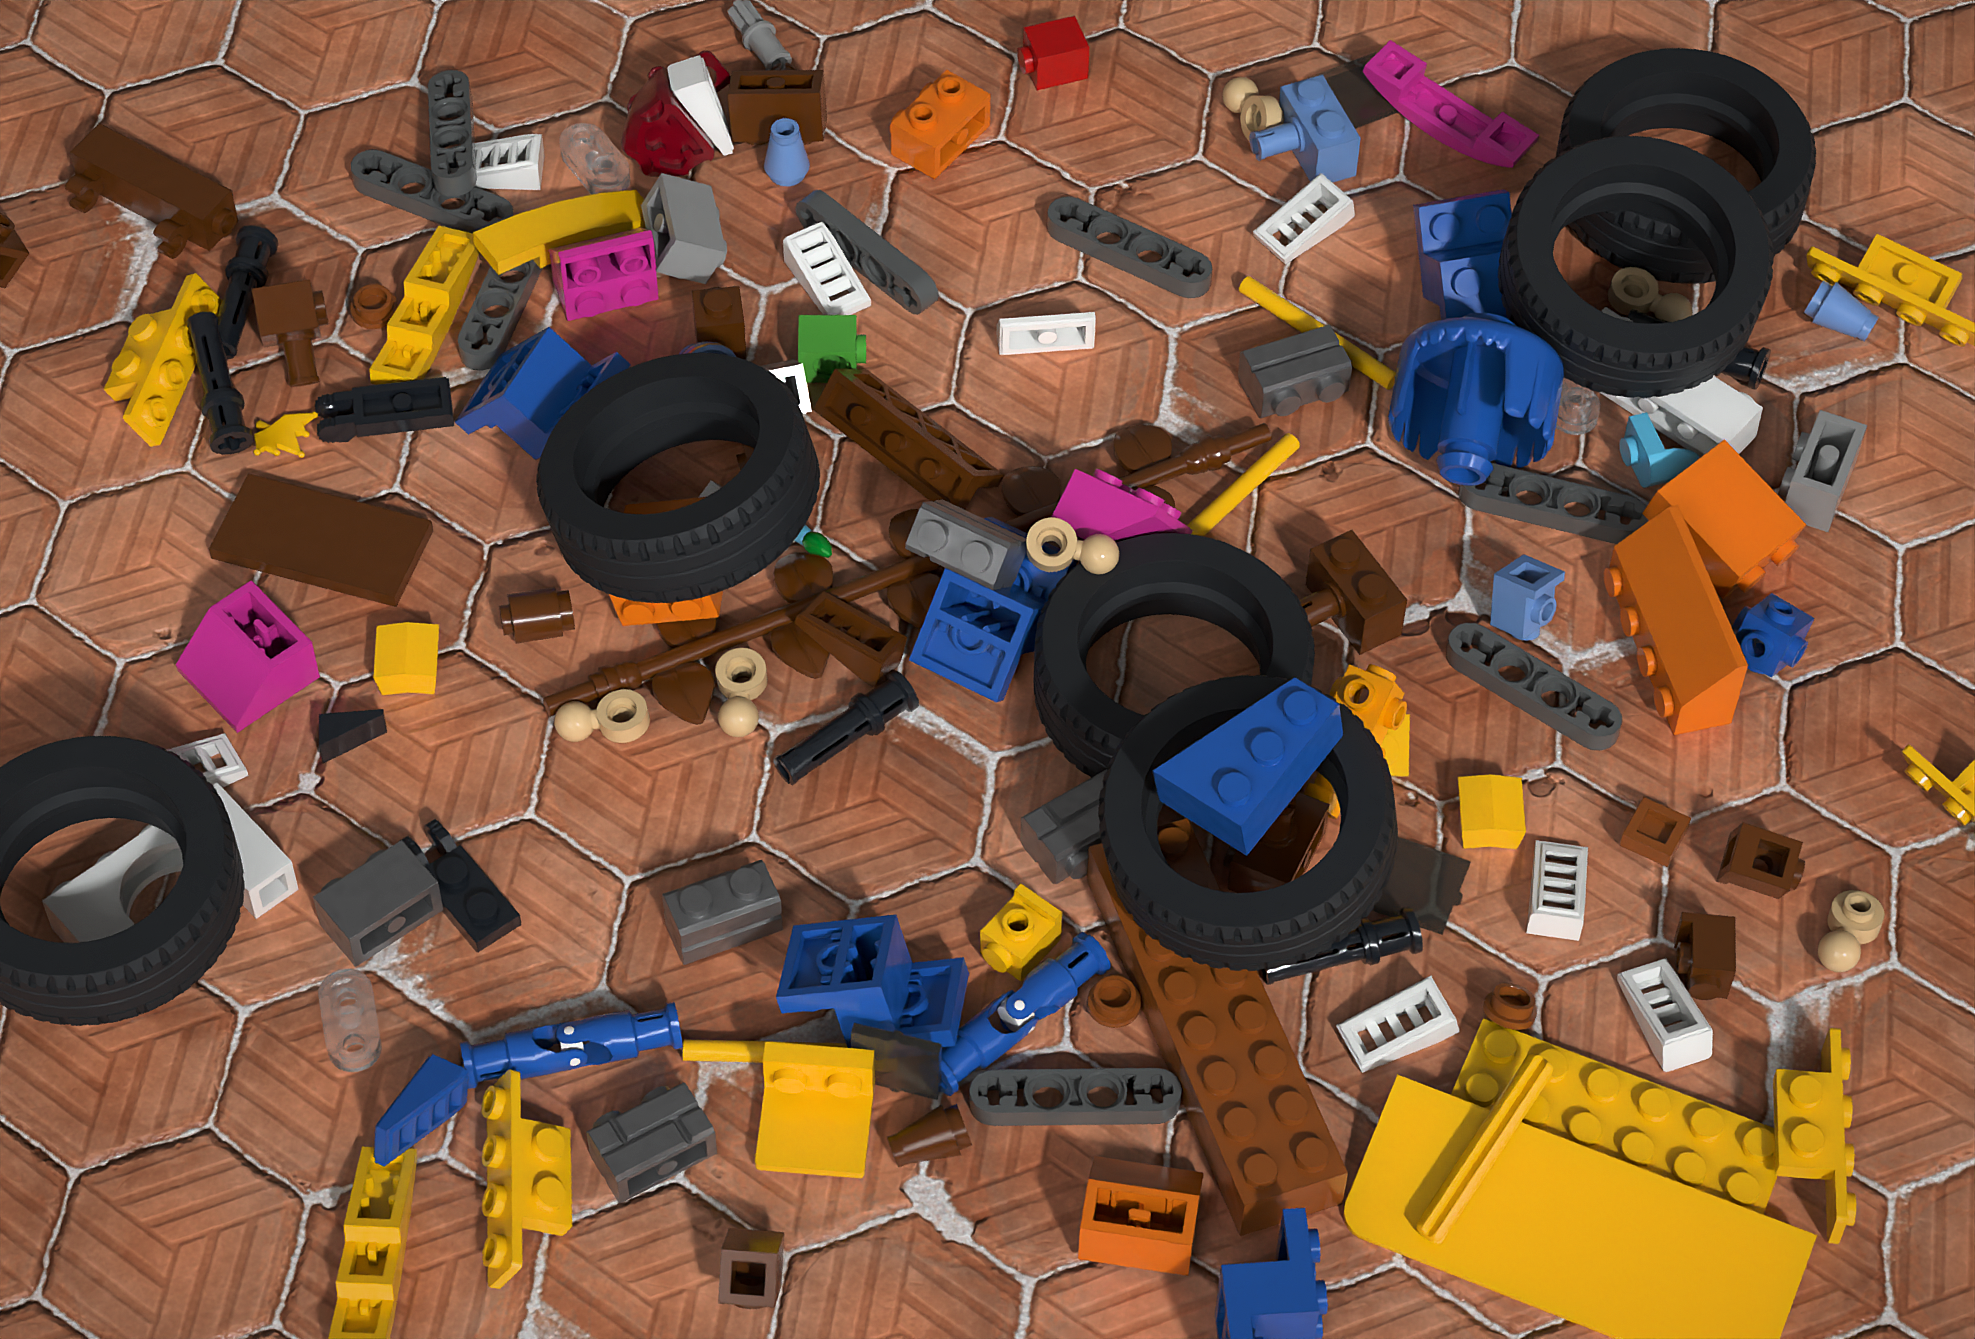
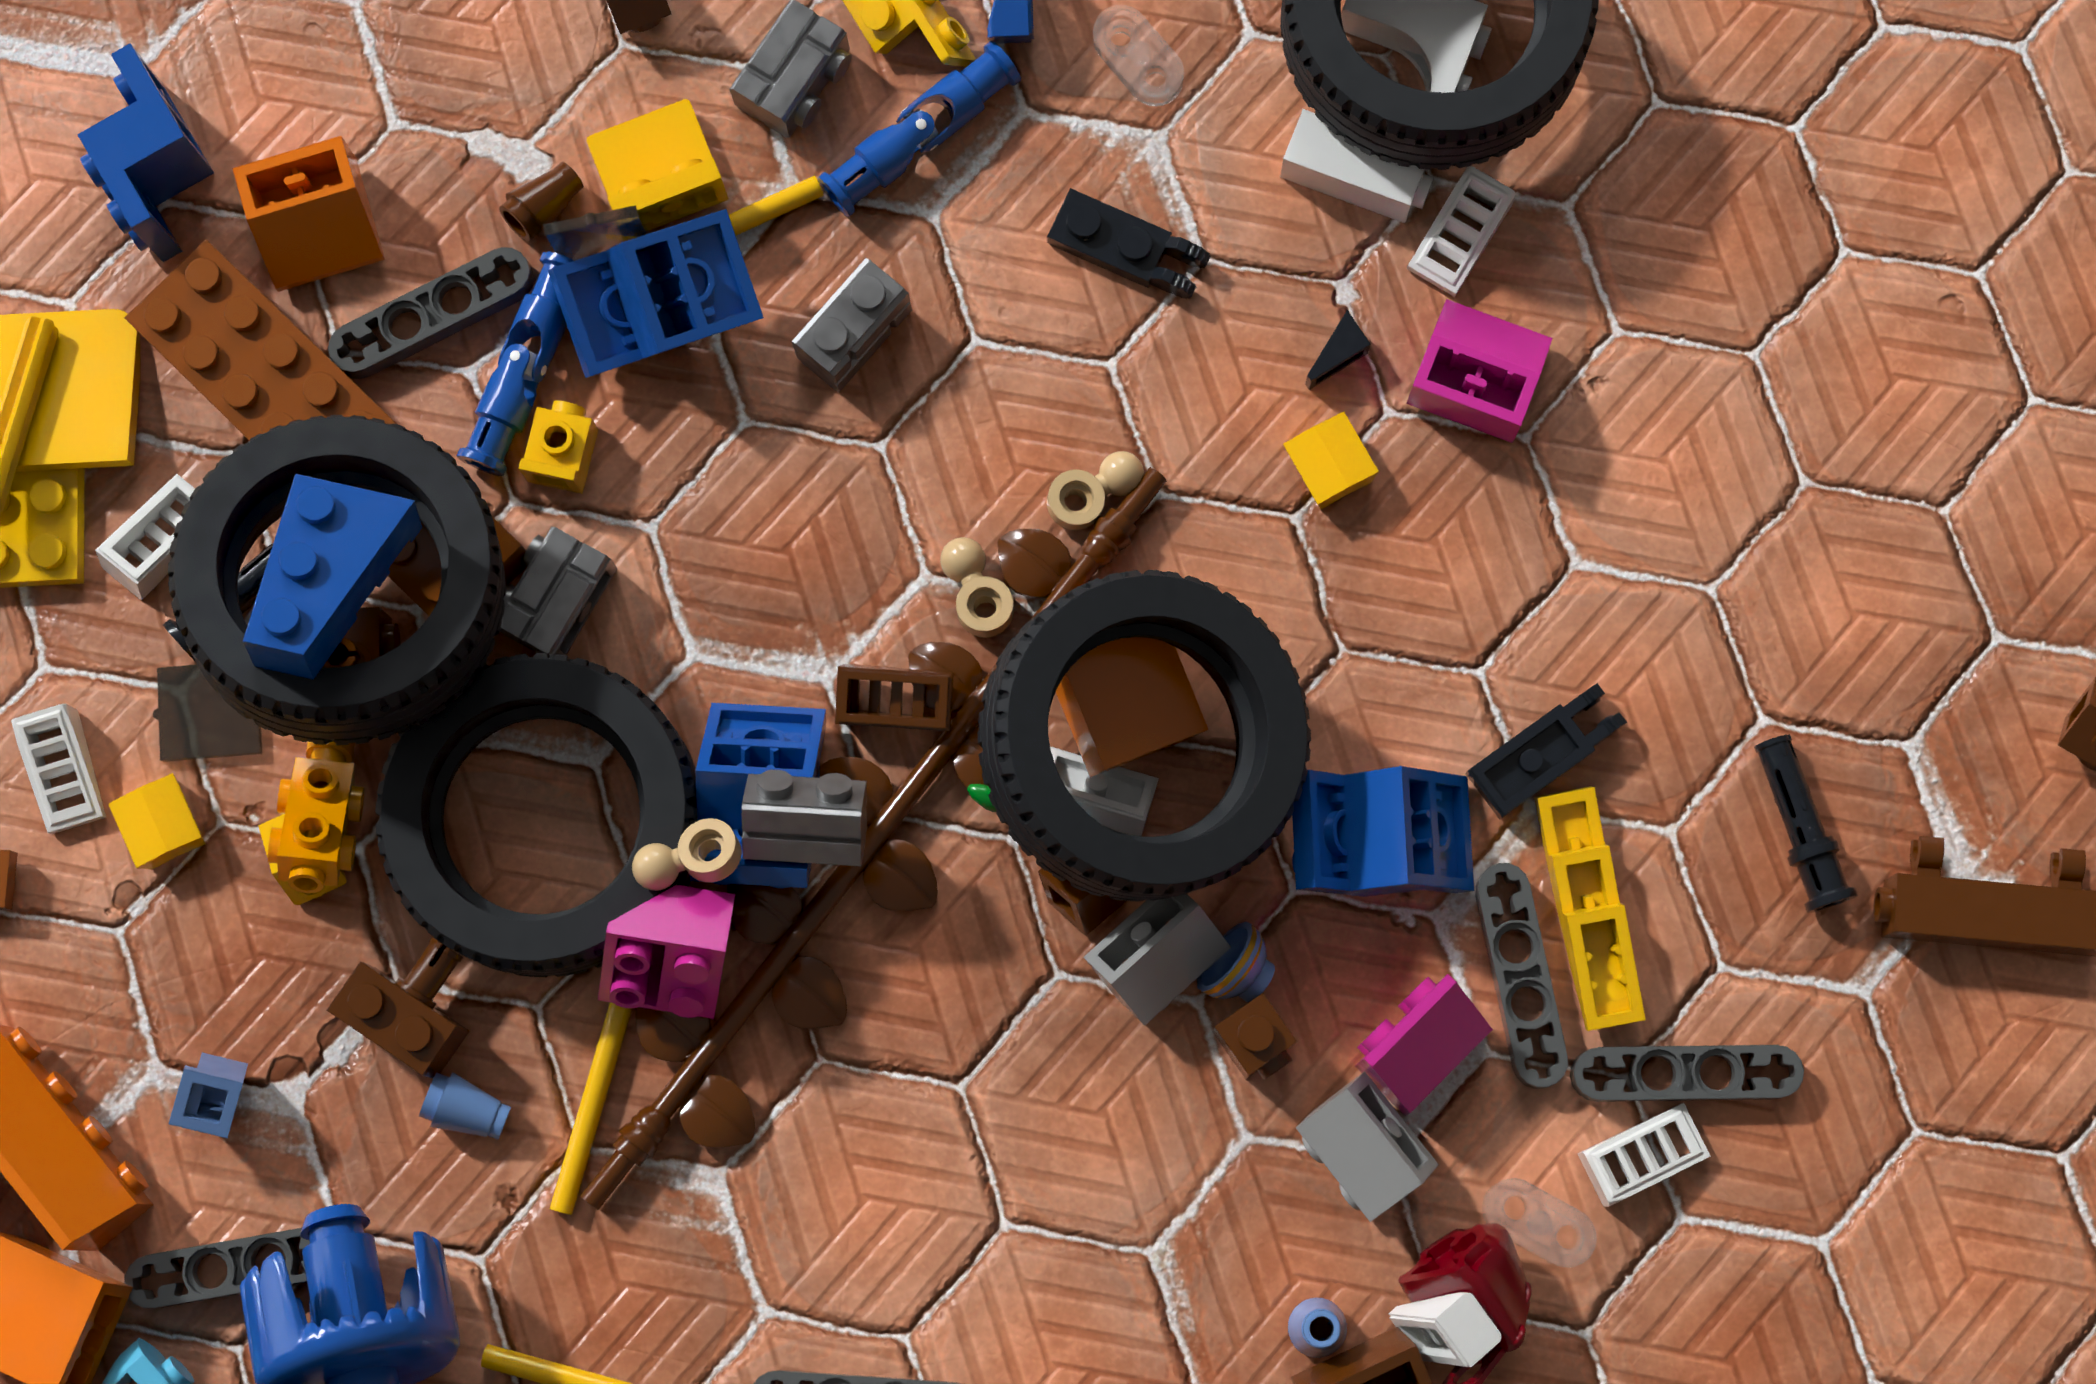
camera: 160 degrees right, 25 degrees up
yellow bracket [103,273,222,447] -> none
black pin [187,312,254,455] -> none
reddish brown tile [209,473,433,607] -> none
reddish brown brick [252,279,329,387] -> none
yellow piece [253,411,319,458] -> none
flat silver brick [313,840,443,967] -> none
dark orange plate [350,284,398,329] -> none
dark grey beam [428,70,477,197] -> none
yellow slope [473,190,646,275] -> none
reddish brown brick [499,587,575,644] -> none
black pin [773,670,919,786] -> none
white slope [783,222,871,315] -> none
dark grey beam [795,190,939,315] -> none
bright green brick [798,315,866,383] -> none
reddish brown fence [813,369,1004,510] -> none
white slope [996,312,1096,355] -> none
dark orange plate [1087,975,1141,1028] -> none
flat silver brick [1238,325,1352,419] -> none
dark grey beam [1446,623,1622,751] -> none
dark orange plate [1483,983,1537,1031] -> none
none -> medium blue cone [419,1072,511,1140]

